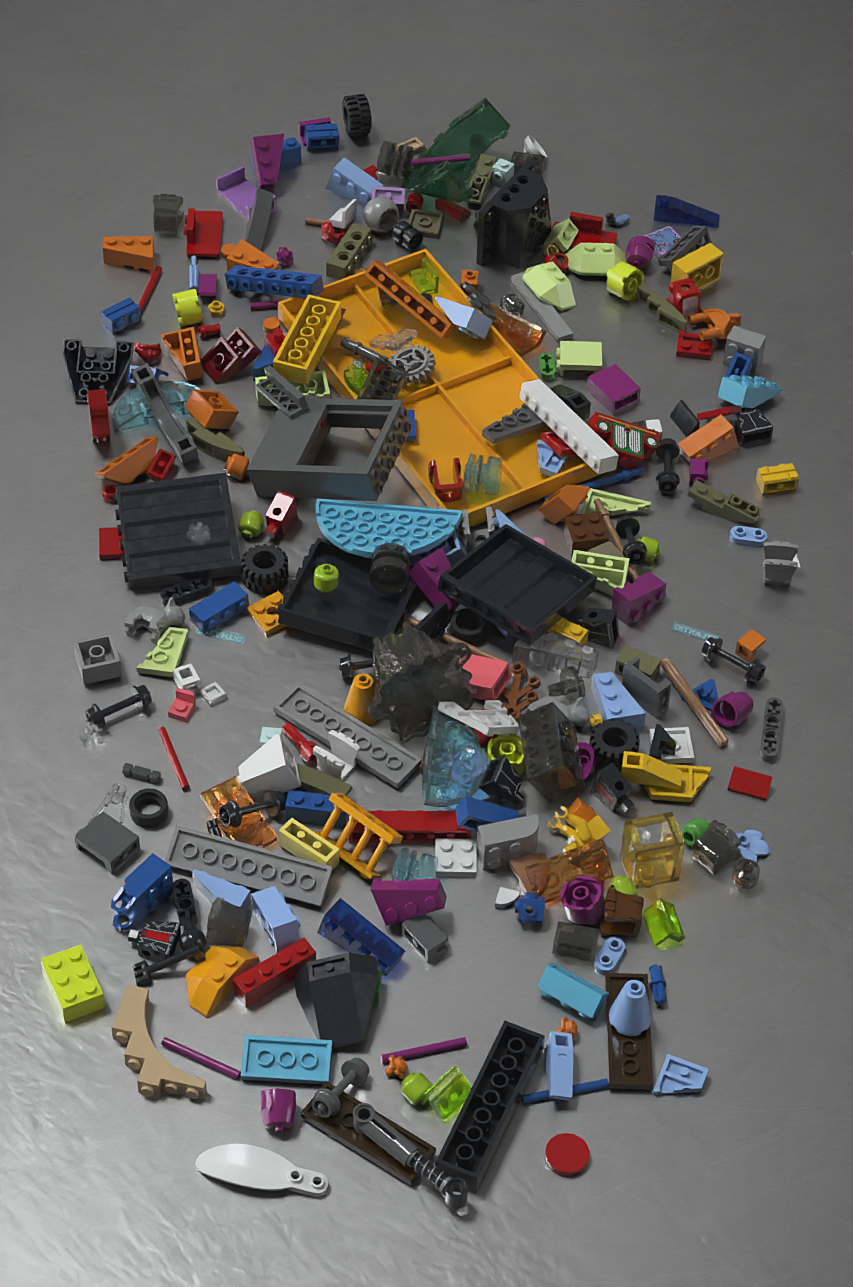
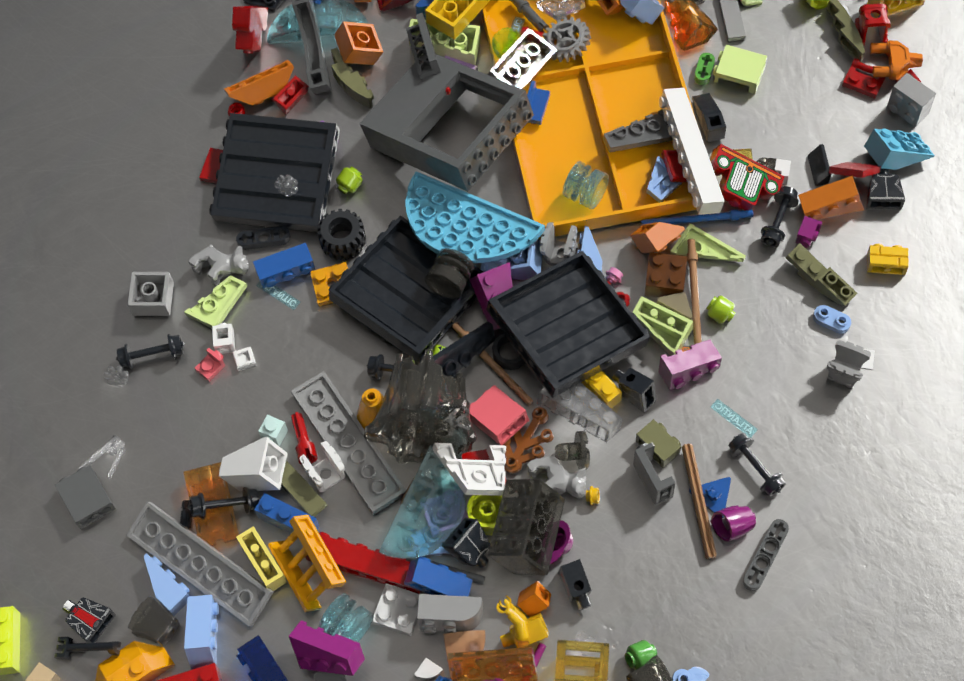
camera: 25 degrees right, 15 degrees up
blue brick [111,853,173,931] -> none
dark grey axle [122,763,161,783] -> none
black tyre [129,788,168,828] -> none
red bar [158,727,190,791] -> none
black beam [172,879,207,951] -> none
orange head [224,454,250,480] -> none
red torso [265,491,298,538] -> none
lime head [313,564,339,592] -> none
red piece [428,458,463,502] -> none
magenta brick [587,364,641,414] -> none
black tyre [589,719,640,772] -> none
light blue wedge [591,672,646,729] -> none
black piece [615,515,647,565] -> none
yellow slope [621,751,682,789] -> none
yellow wing [643,764,711,802] -> none
black slope [649,724,676,761] -> none
white plate [649,727,695,764] -> none
blue slope [725,352,753,377] -> none
red slope [727,766,772,800] -> none
orange panel [735,629,766,664] -> none

